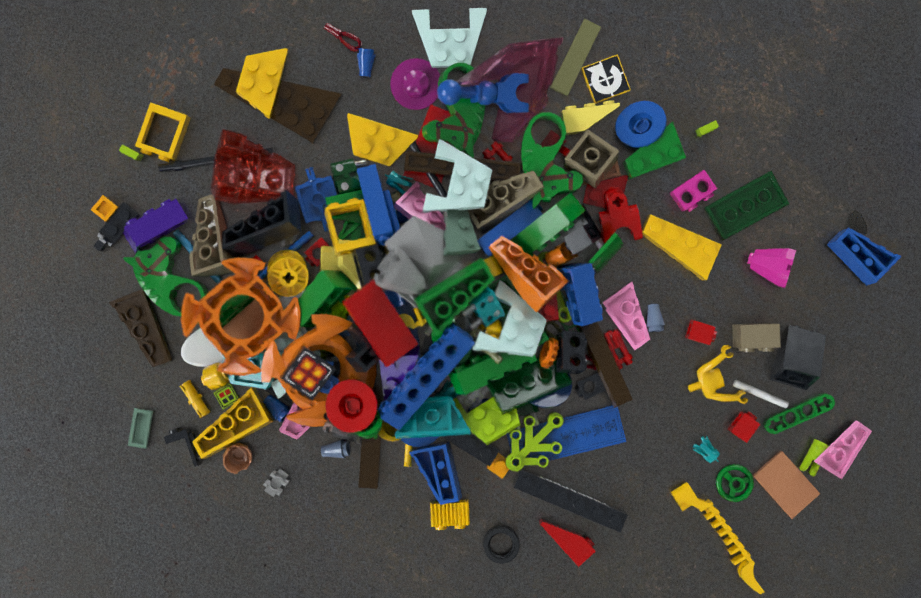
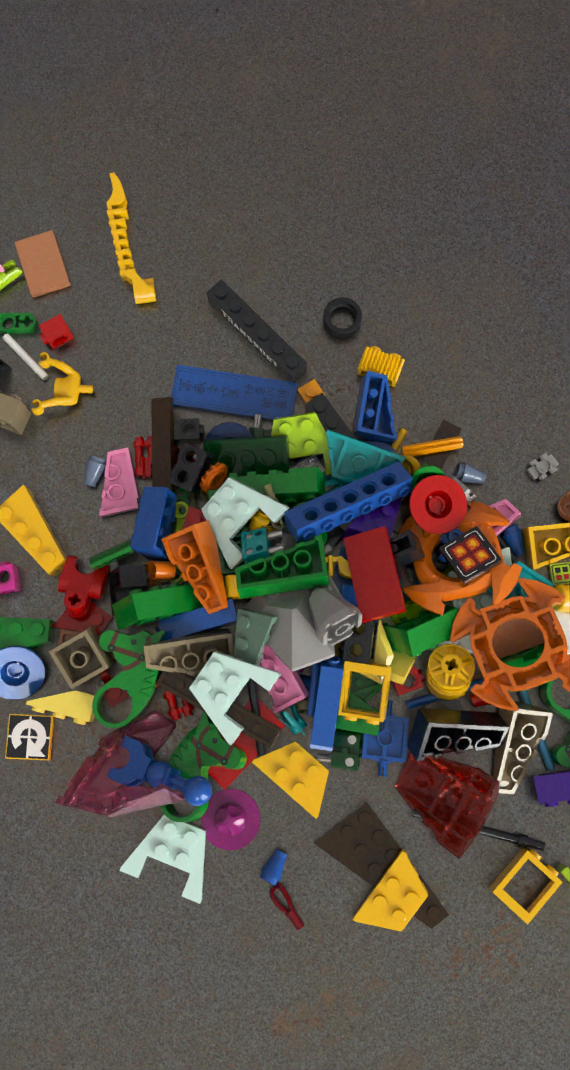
camera: 155 degrees left, 10 degrees down
lime plant [506,412,564,471] -> none
red slope [539,518,596,567] -> none
olive tile [551,18,601,96] -> none
red brick [685,320,717,345] -> none
teal piece [693,436,720,463] -> none
green piece [716,464,754,502] -> none
none -> light orange axle [401,436,463,457]

